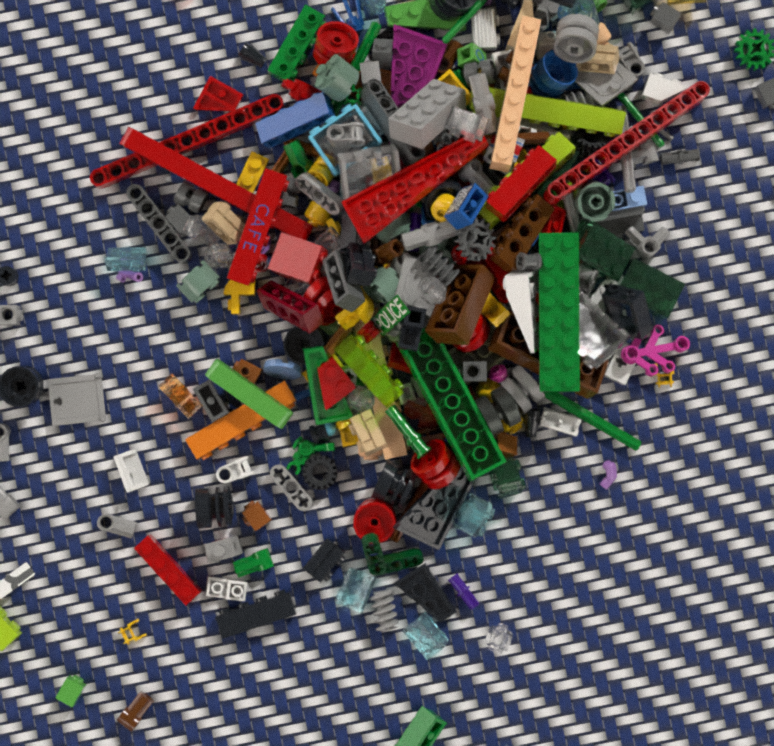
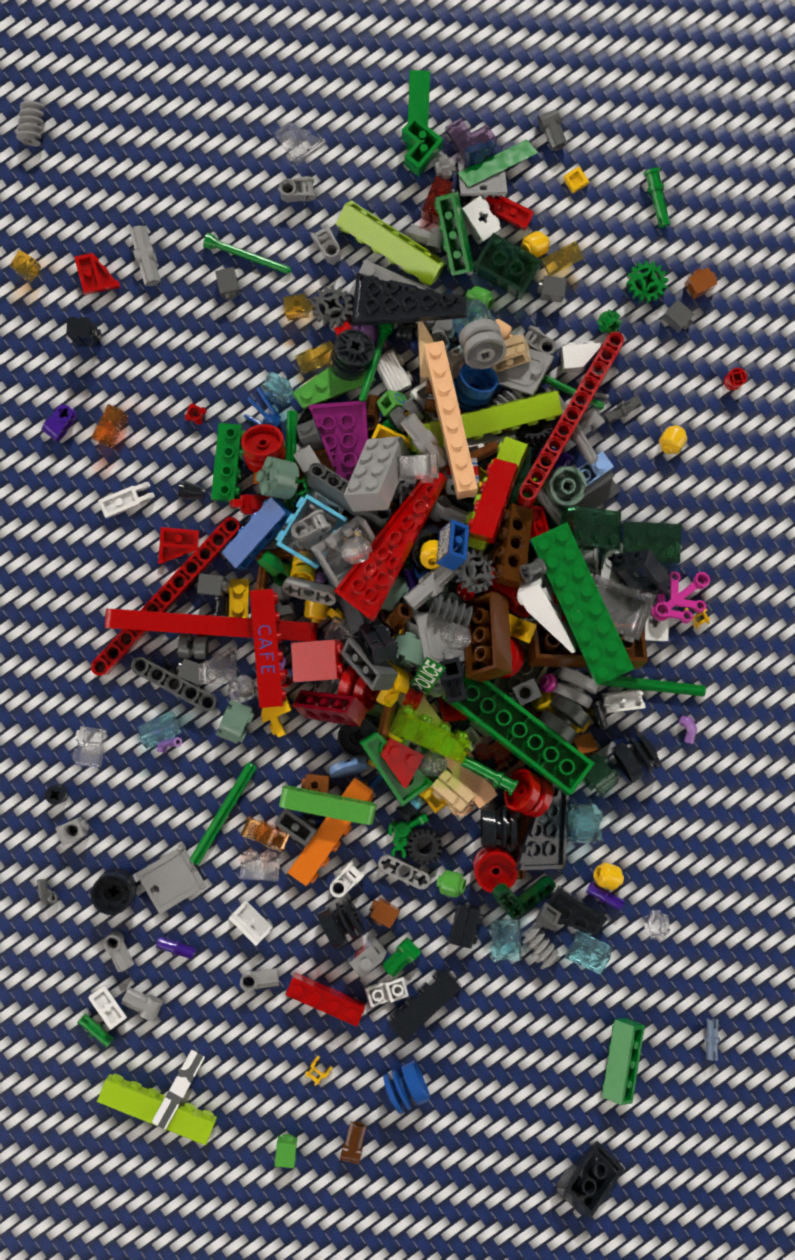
camera: 20 degrees left, 0 degrees up
tan brick [202,201,245,245] -> none
light grey axle [625,226,670,260] -> none
none -> clear brick [72,726,107,768]
none -> white hinge [98,482,155,519]
none -> dark purple axle [156,936,195,959]
none -> green axle [190,762,257,865]
none -> dark grey brick [197,573,230,597]
none -> black bush [212,597,230,617]
none -> clear brick [240,850,281,881]
none -> clear head [341,536,372,564]
none -> blue wheel [383,1061,431,1114]
none -> bright green head [436,870,466,898]
none -> dark grey tile [536,902,561,930]
none -> yellow head [593,862,624,890]
none -> green gear [597,309,622,334]
none -> black wheel [611,732,661,783]
none -> yellow head [659,425,688,454]

